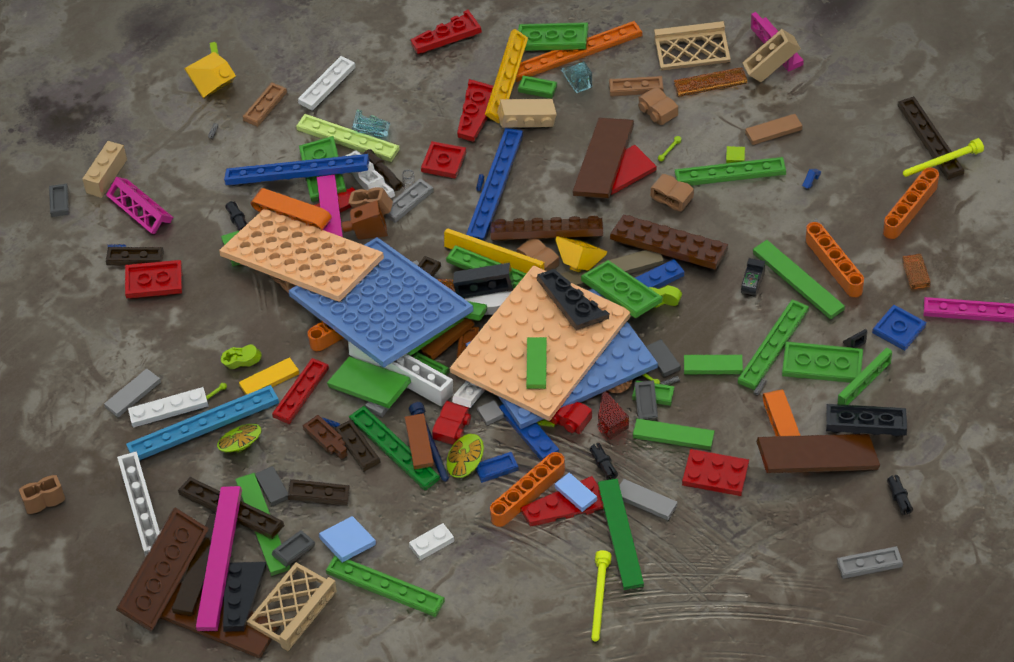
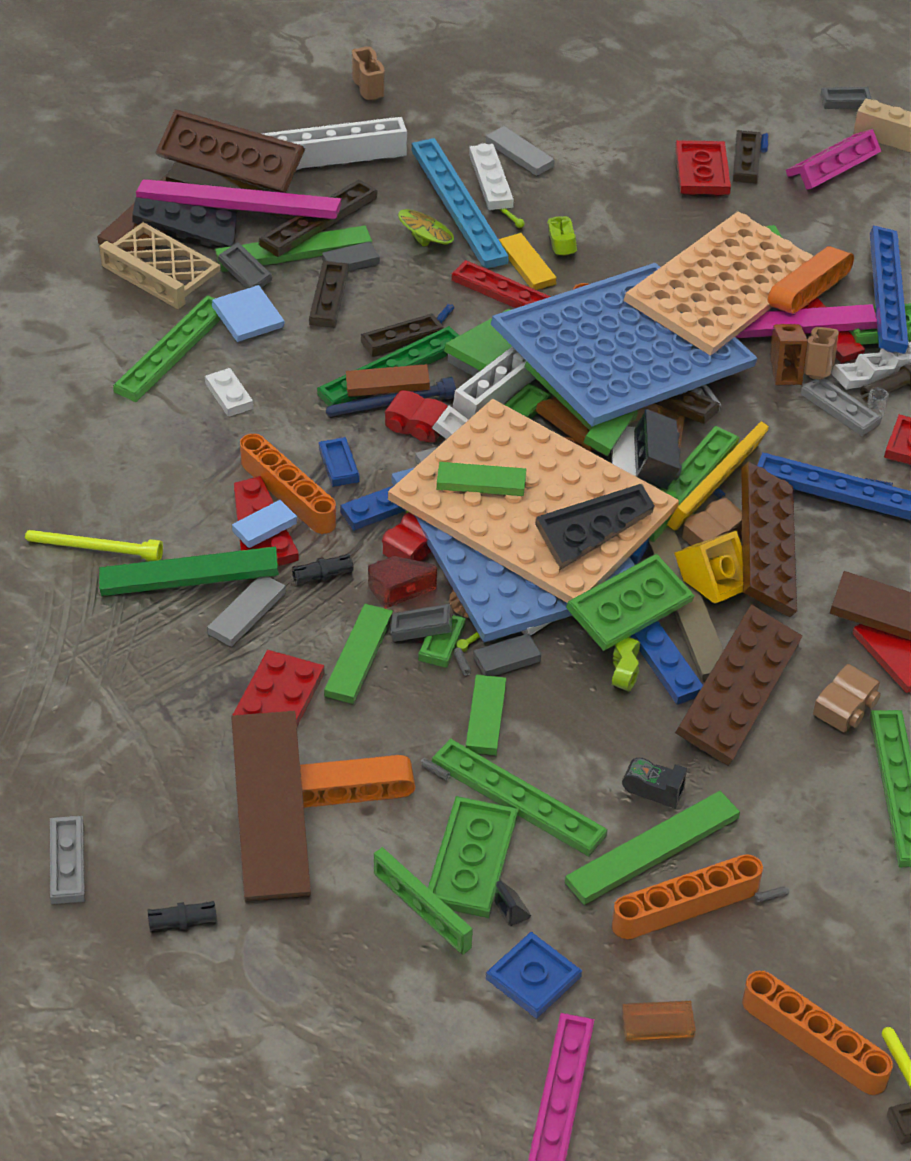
camera: 90 degrees right, 5 degrees down
black pin [225,201,248,231] -> none
reddish brown hinge [302,415,348,460] -> none
shield [446,434,484,478] -> none
blue tile [802,169,821,189] -> none
black plate [826,404,907,436] -> none

